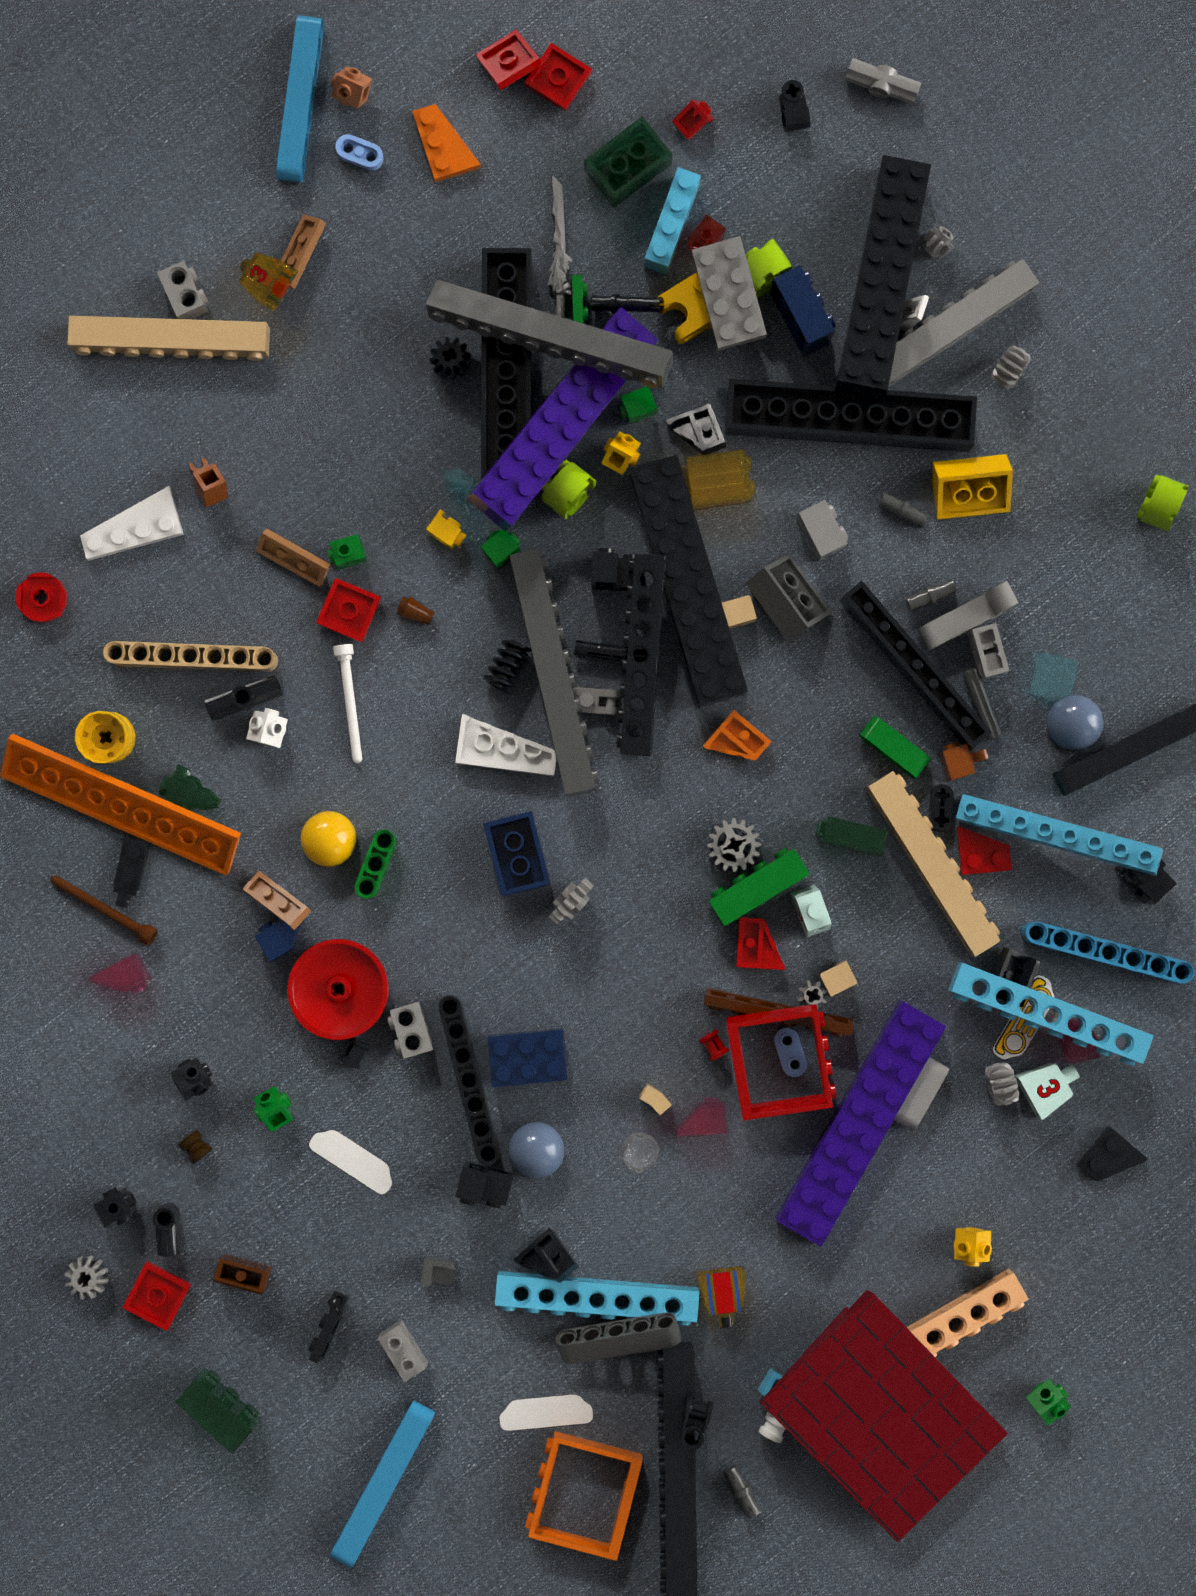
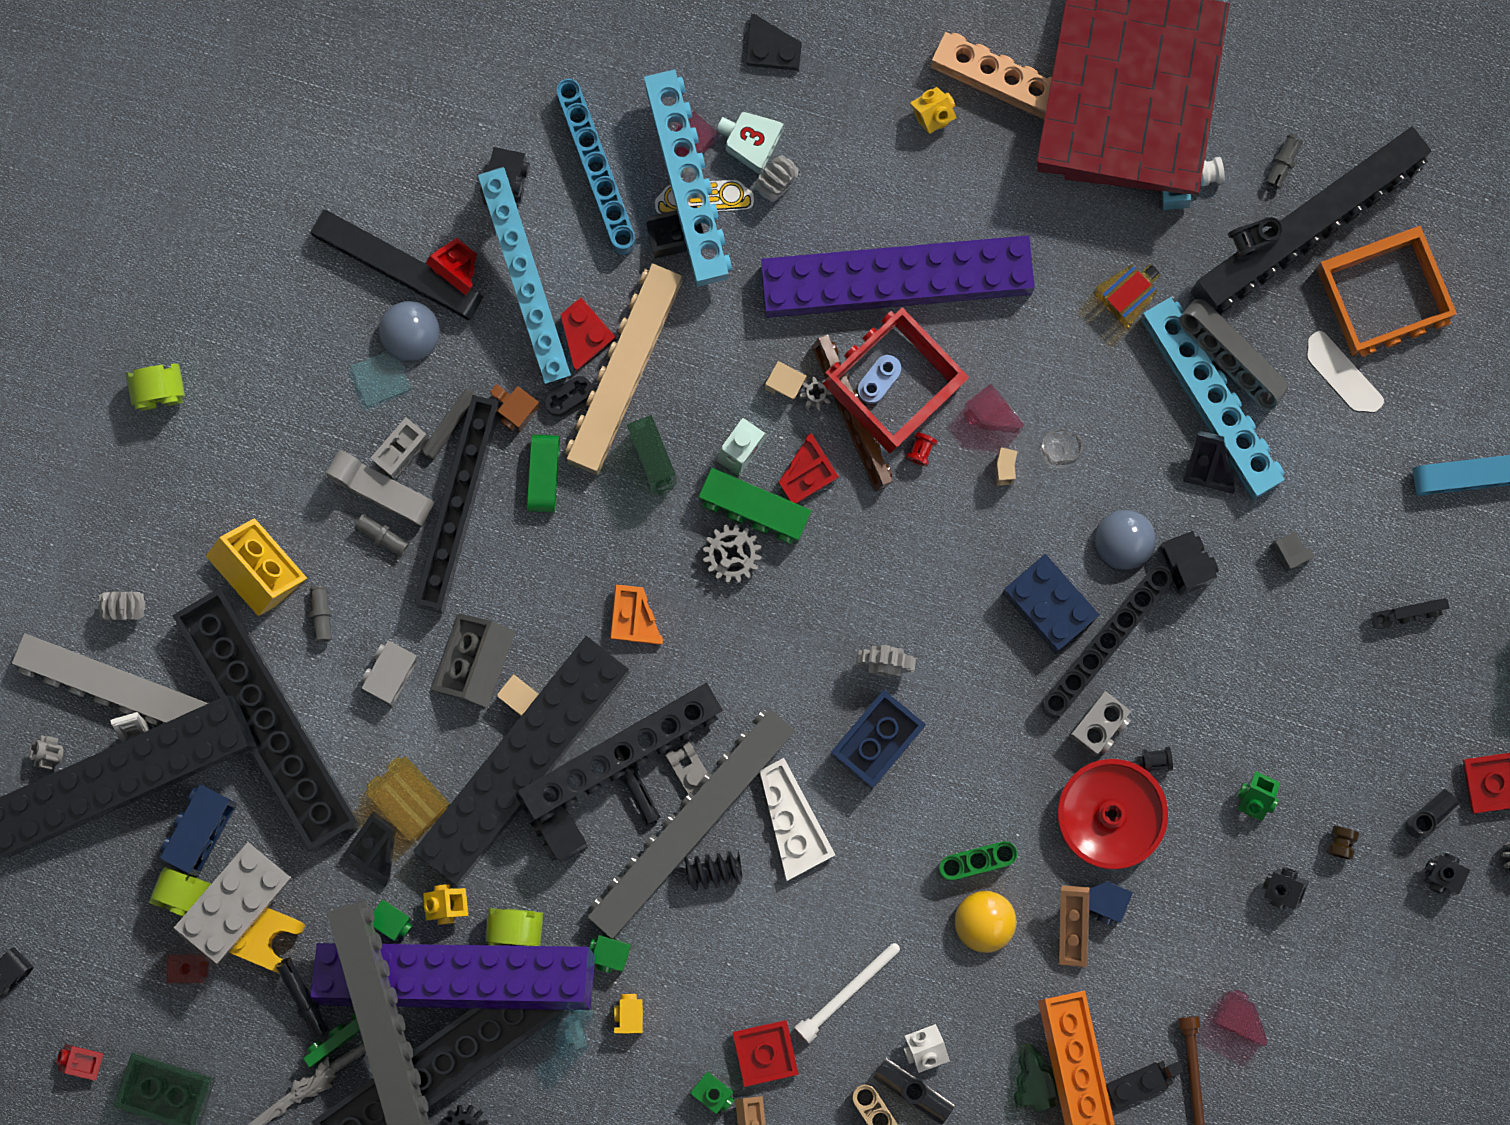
camera: 125 degrees left, 5 degrees down
reddish brown brick [213,1253,272,1295] -> none
white sticker [309,1130,392,1194] -> none
light grey brick [378,1320,428,1382] -> none
reddish brown cone [396,596,435,625] -> none
medium azure brick [644,167,701,275] -> none
light grey beam [894,1057,949,1131] -> none
none -> red wing [426,238,477,295]

